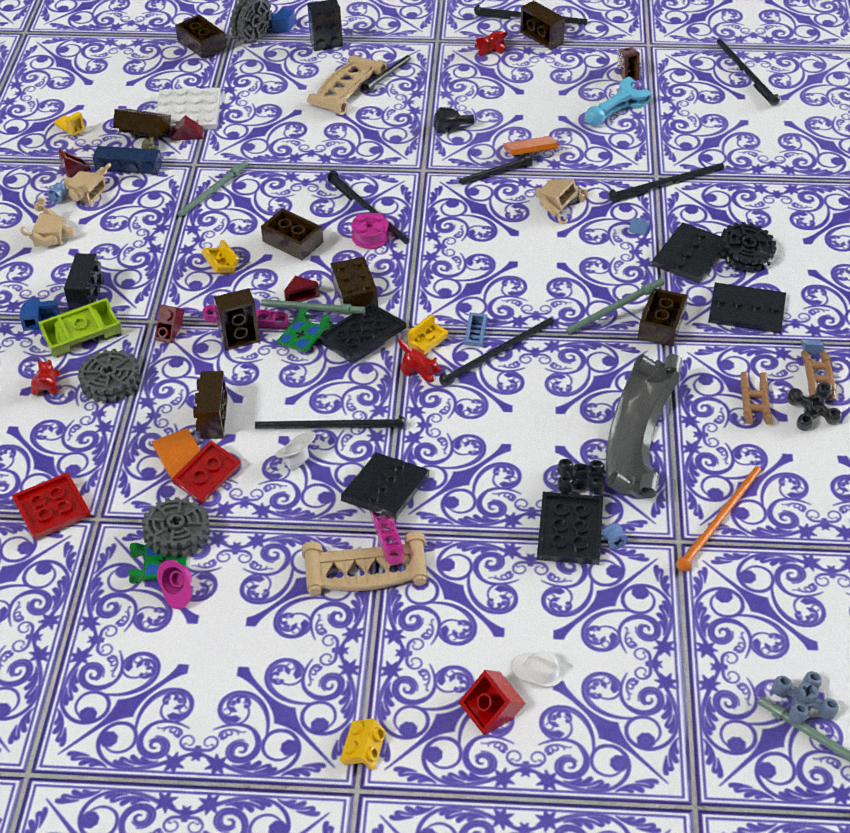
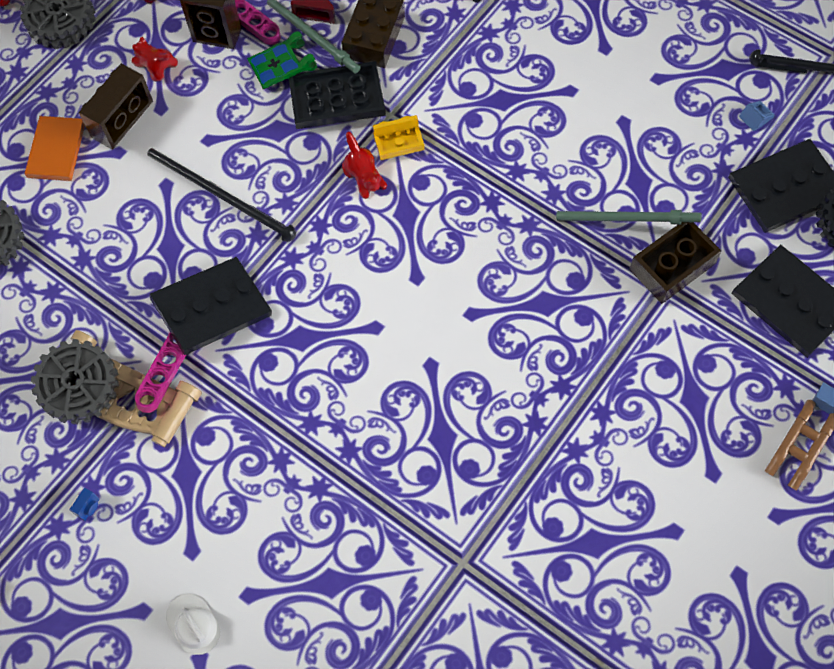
camera: 35 degrees right, 20 degrees up
red tile [172,440,241,504] -> none
white piece [275,431,316,470] -> none
black bar [439,317,554,386] -> none
red slope [458,670,526,735] -> none
medium blue slope [464,312,487,347] -> none
tan torso [535,179,588,224] -> none
black plate [537,492,603,565] -> none
black gear [557,459,605,495] -> none
medium blue wheel [602,523,628,550] -> none
dark grey panel [606,354,683,499] -> none
orange bar [676,466,761,572] -> none
medium nougat piece [740,372,773,425] -> none
black gear [787,382,842,431] -> none
none -> dark grey piece [31,339,119,424]
none -> blue plate [69,487,100,521]
none -> red animal [132,37,178,81]

